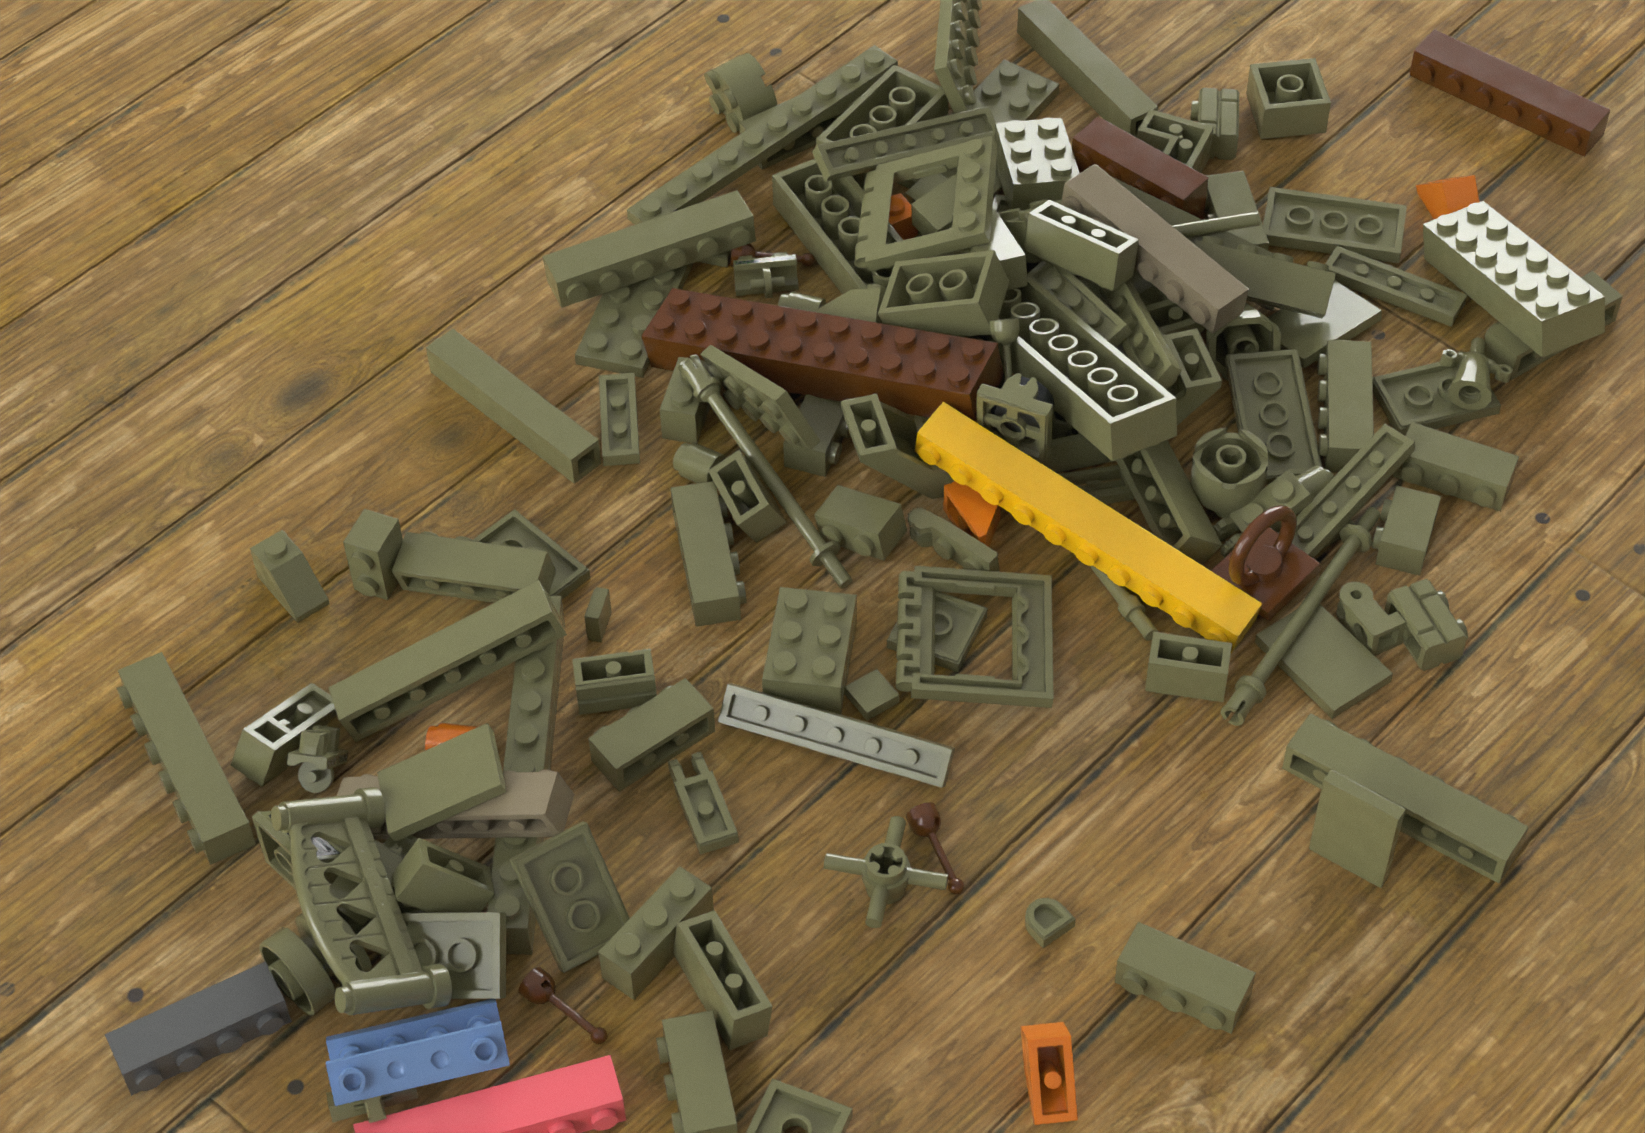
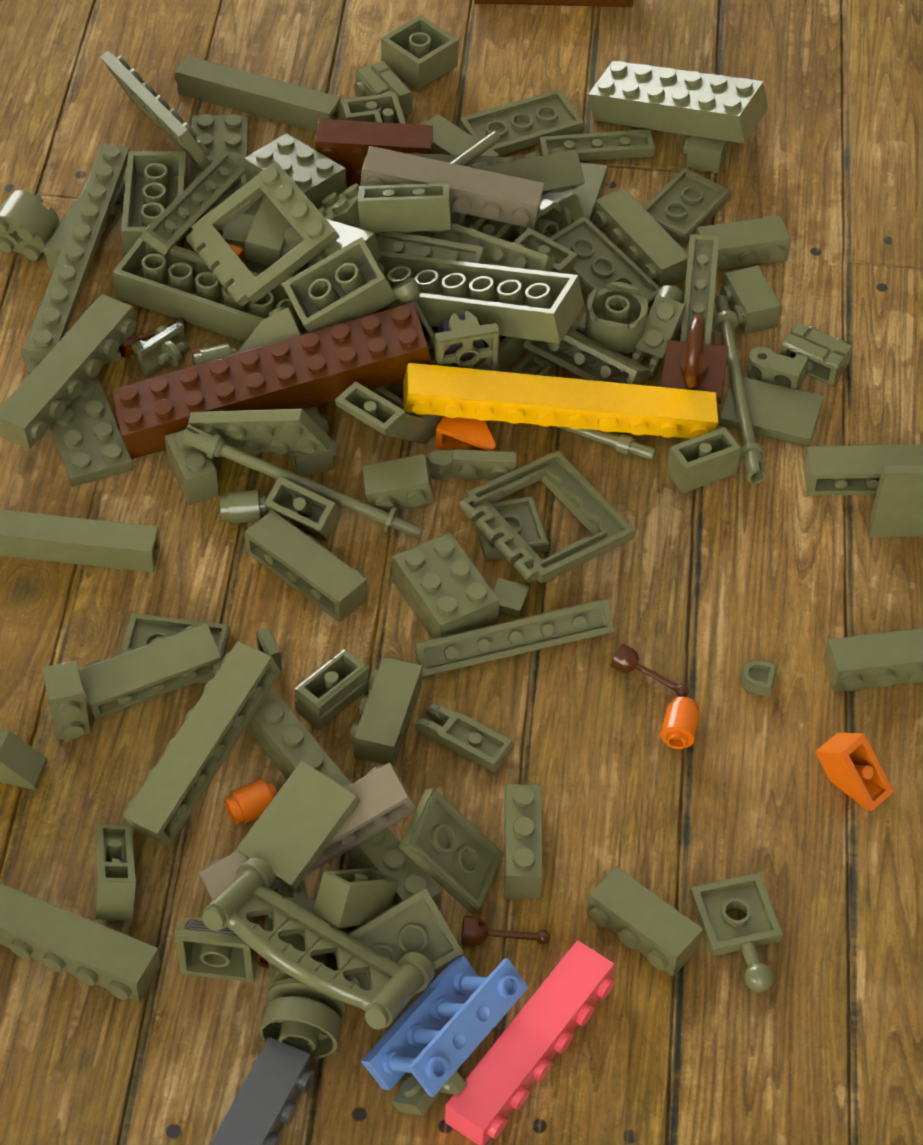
camera: 40 degrees left, 0 degrees up
olive hips [287,725,348,793] -> none
olive plate [599,373,640,466] -> none
olive brick [673,910,773,1050] -> none
olive bar [824,816,949,928] -> none
orange slope [1416,175,1480,219] -> none
olive piece [1439,337,1513,410] -> none
none -> orange brick [660,697,700,749]

